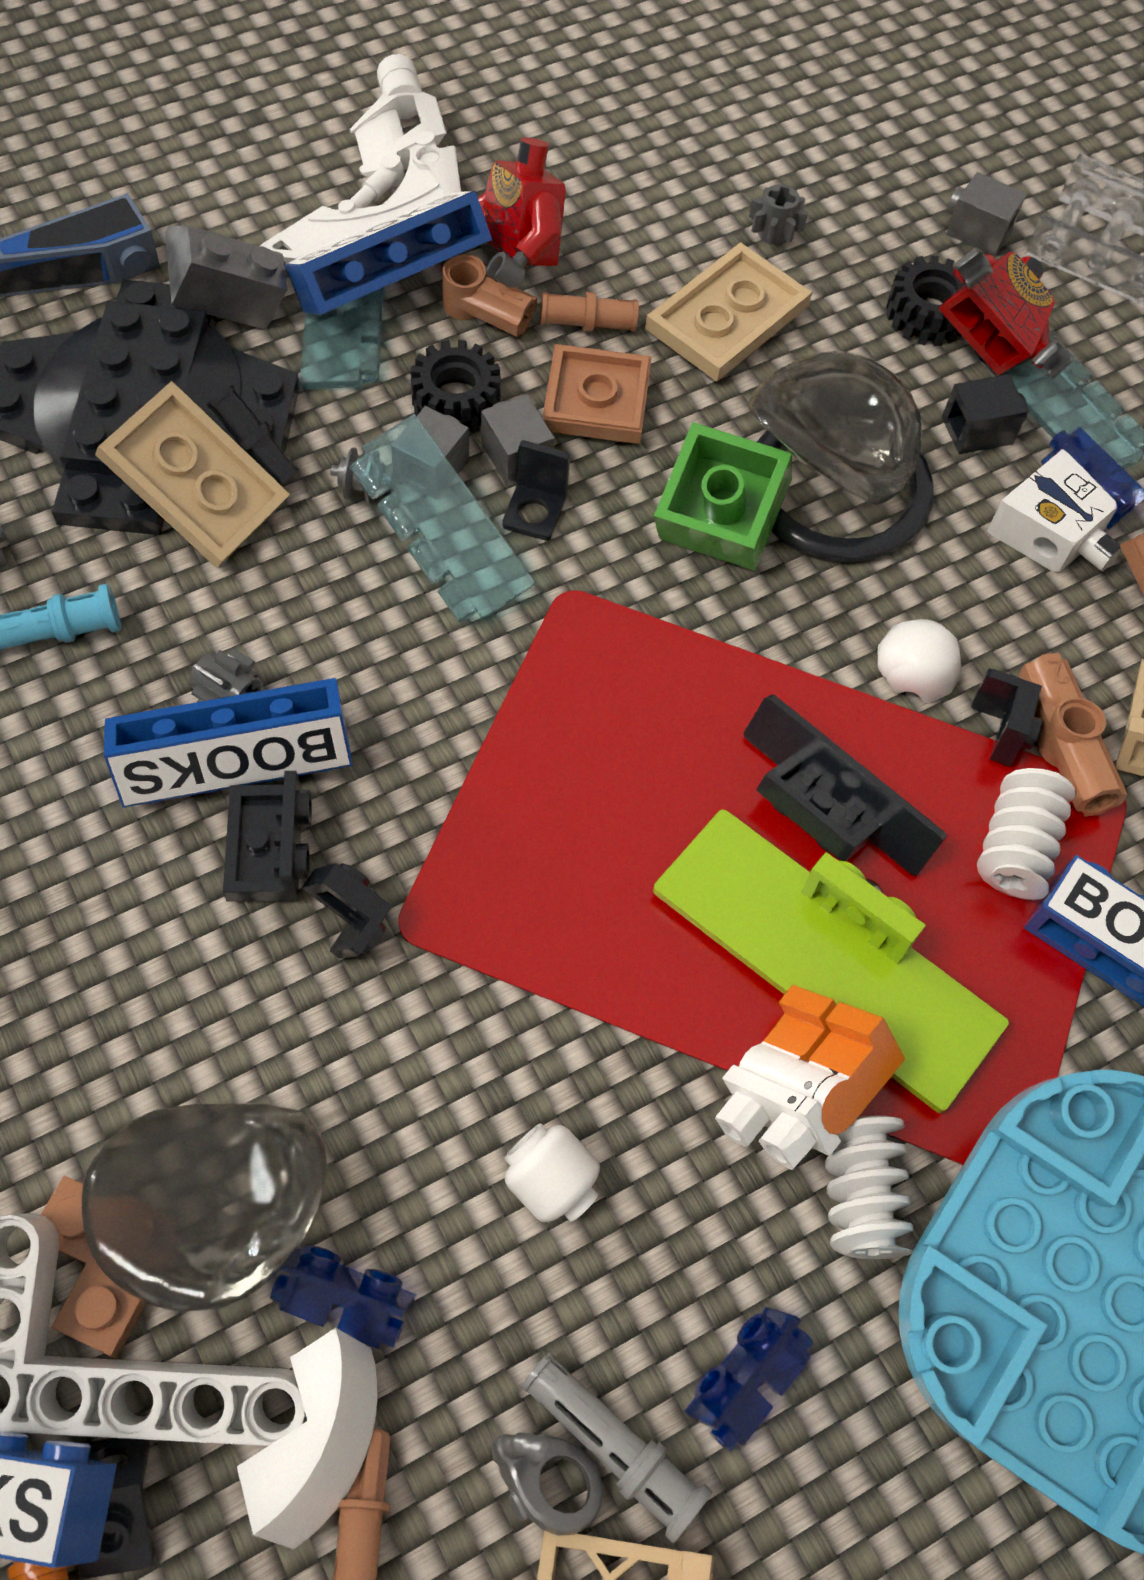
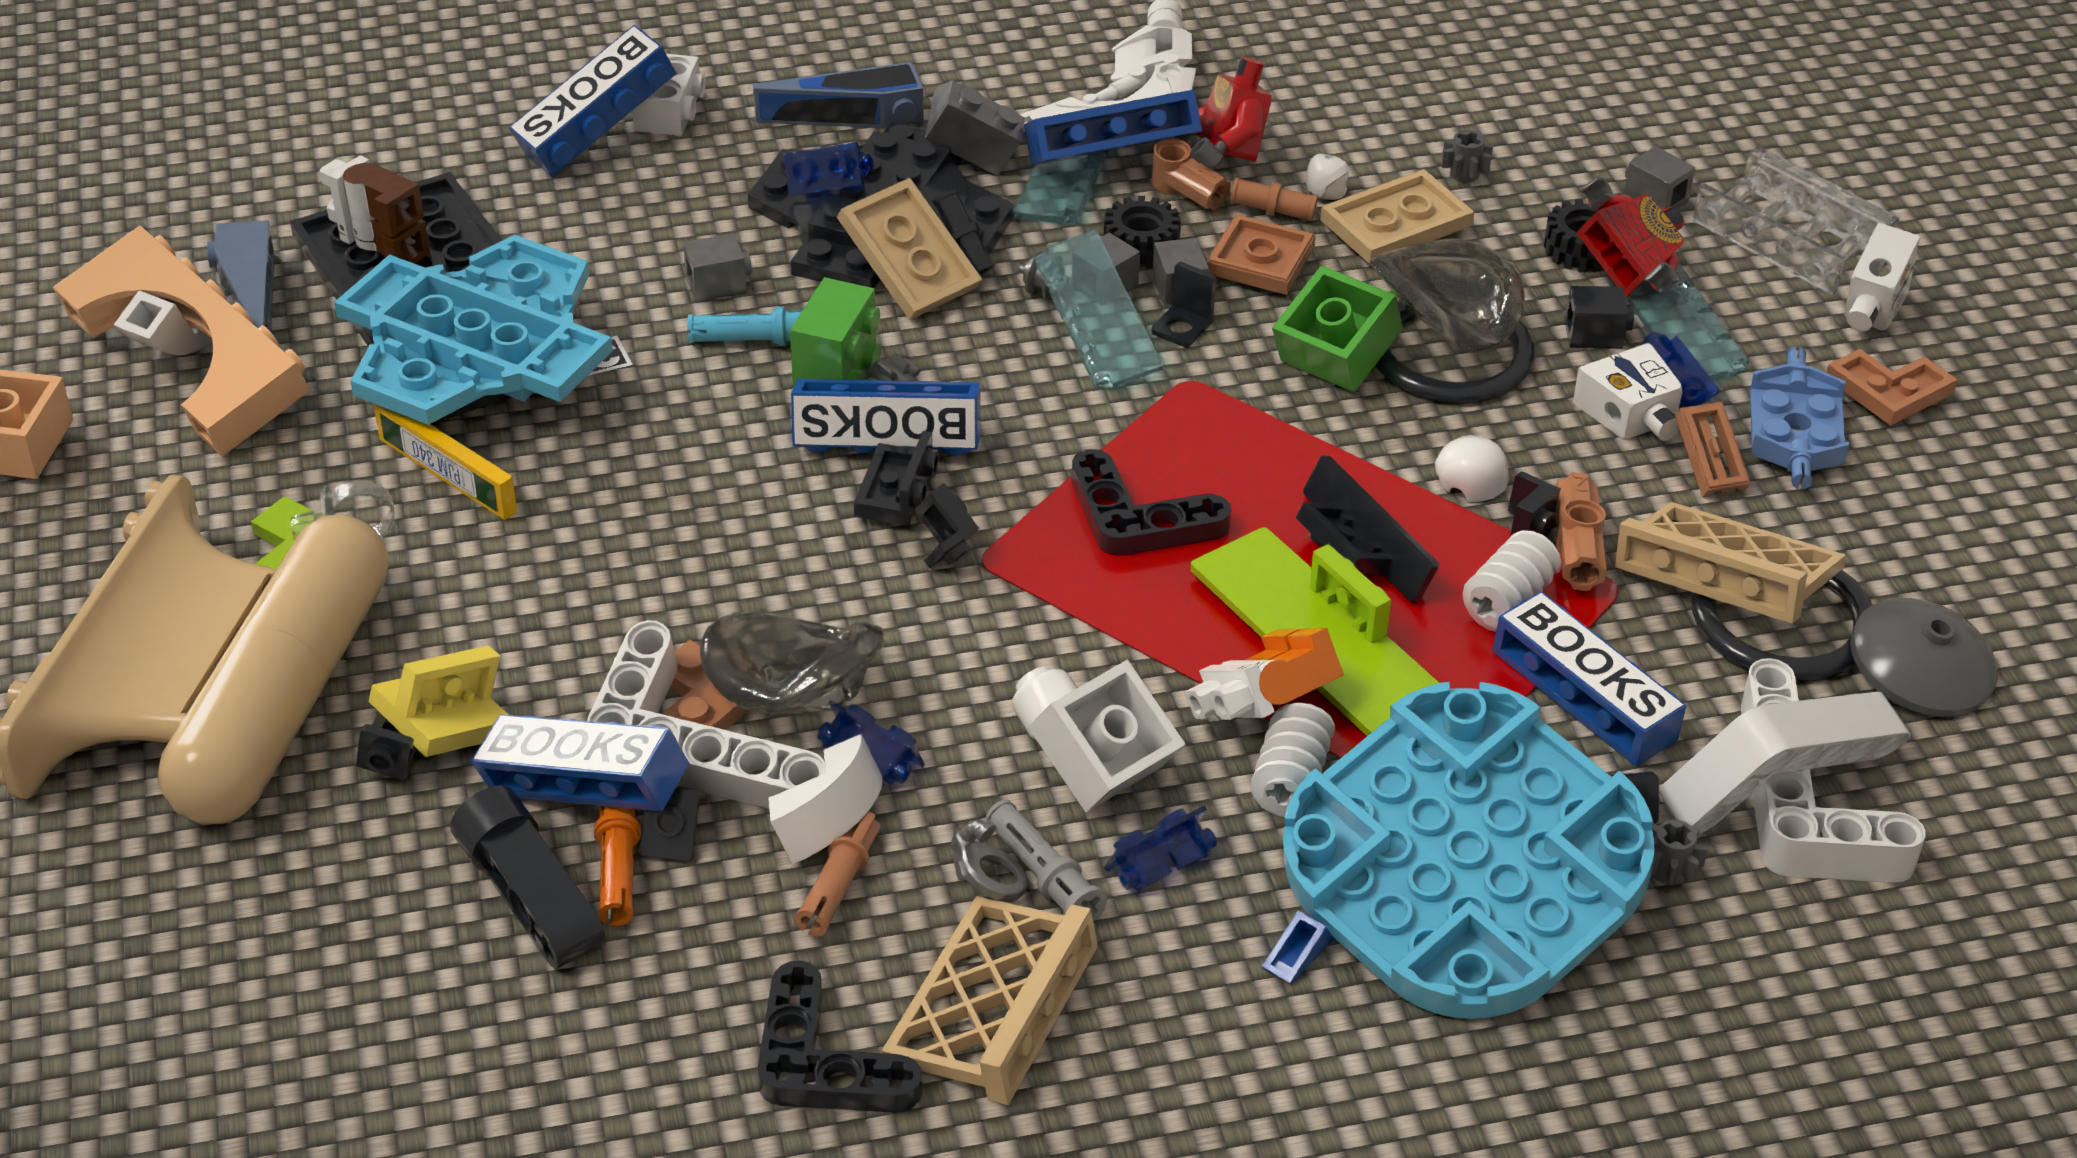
camera: 20 degrees right, 20 degrees down
none -> clear blue hinge [784,142,874,196]
none -> bright green brick [790,277,881,387]
none -> white brick [1028,660,1186,812]
none -> black beam [1071,449,1231,555]
none -> blue piece [1262,910,1333,985]
none -> white piece [1306,154,1350,200]

